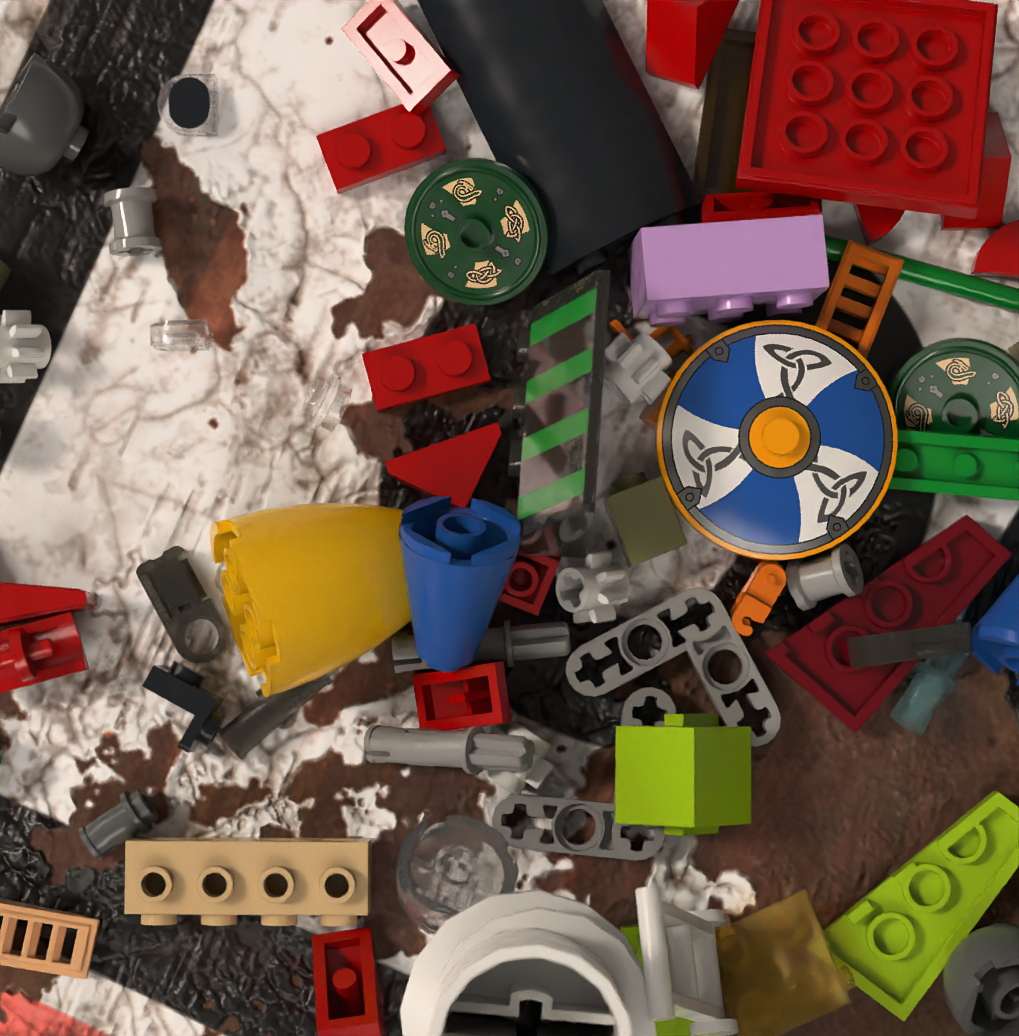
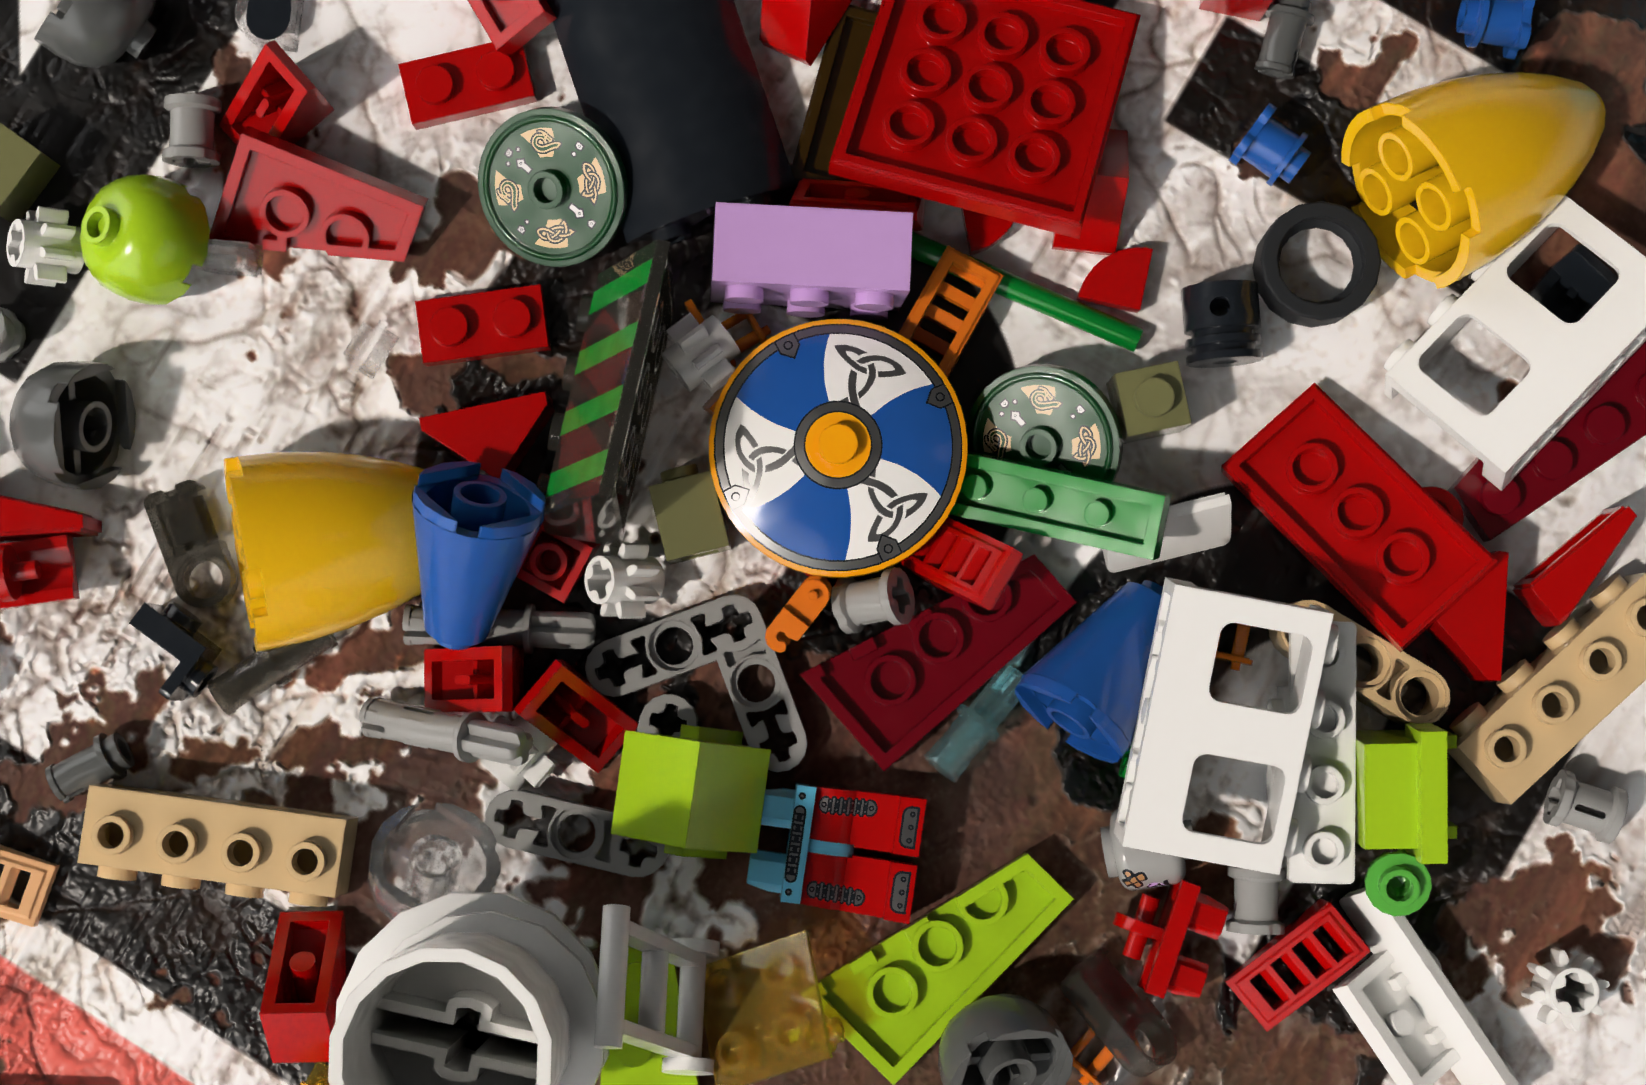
camera: 10 degrees right, 0 degrees up
clear smoke piece [846,622,974,668] -> none
none -> dark grey cylinder [9,361,136,490]
none -> lime cylinder [80,174,210,305]
none -> red wing [209,126,429,262]
none -> red slope [219,40,335,145]
none -> red slope [514,659,638,773]
none -> hips [746,782,927,924]
none -> red slope [901,517,1023,611]

